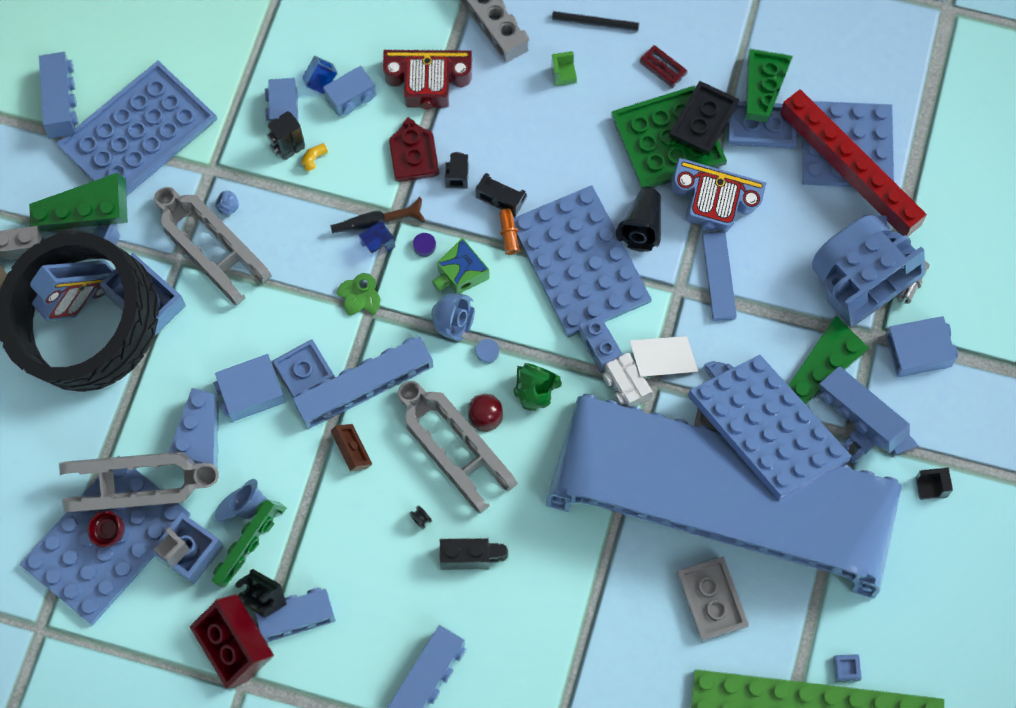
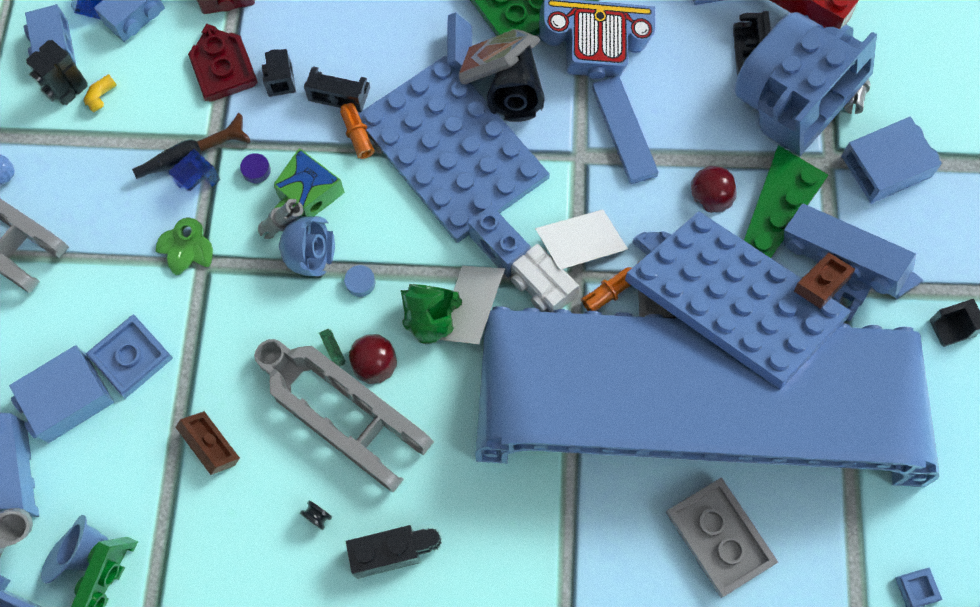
camera: 10 degrees left, 0 degrees up
medium blue brick [293,336,434,429] -> none
none -> light grey pin [258,199,303,239]
none -> clear green tile [319,328,346,367]
none -> white sticker [439,266,505,344]
none -> medium blue tile [447,12,472,71]
none -> tile [459,29,541,85]
none -> orange axle [581,267,632,311]
none -> dark red hair [691,166,737,213]
none -> black hinge [733,11,771,75]
none -> copper plate [794,253,855,309]

